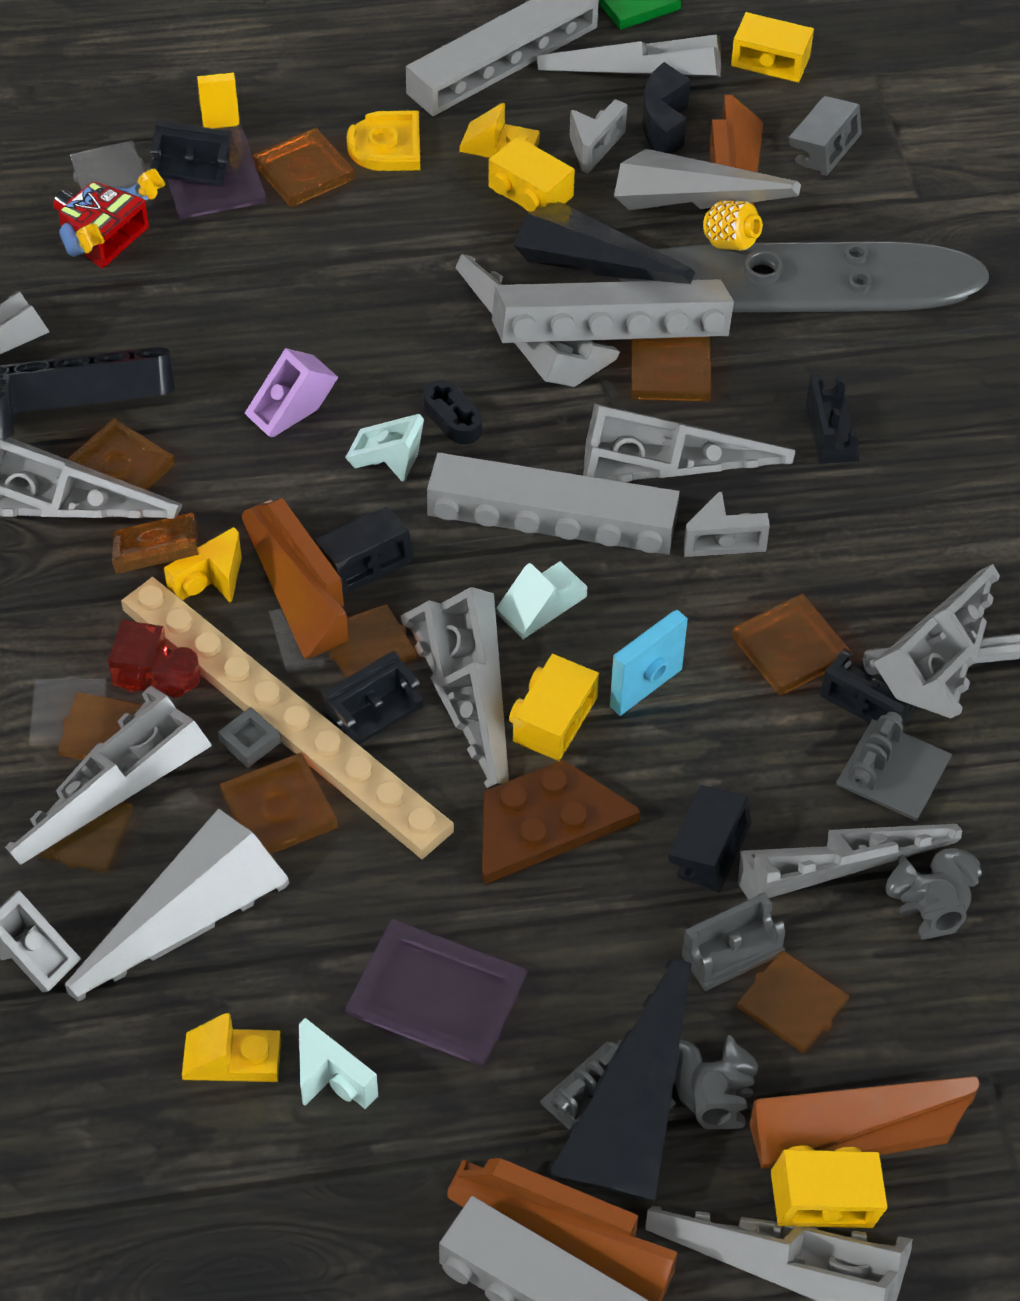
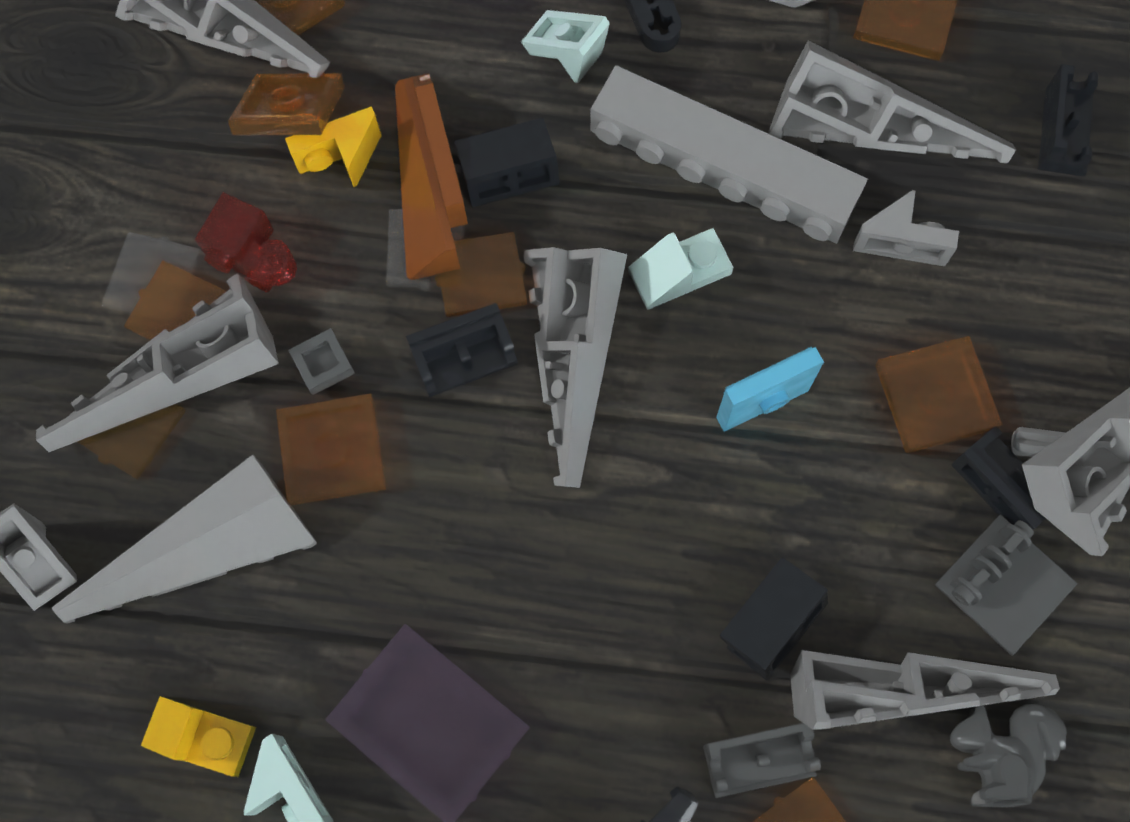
camera: 20 degrees right, 20 degrees up
tan plate [121,577,454,860] -> none
reddish brown wing [482,759,640,885] -> none
yellow brick [509,653,599,761] -> none

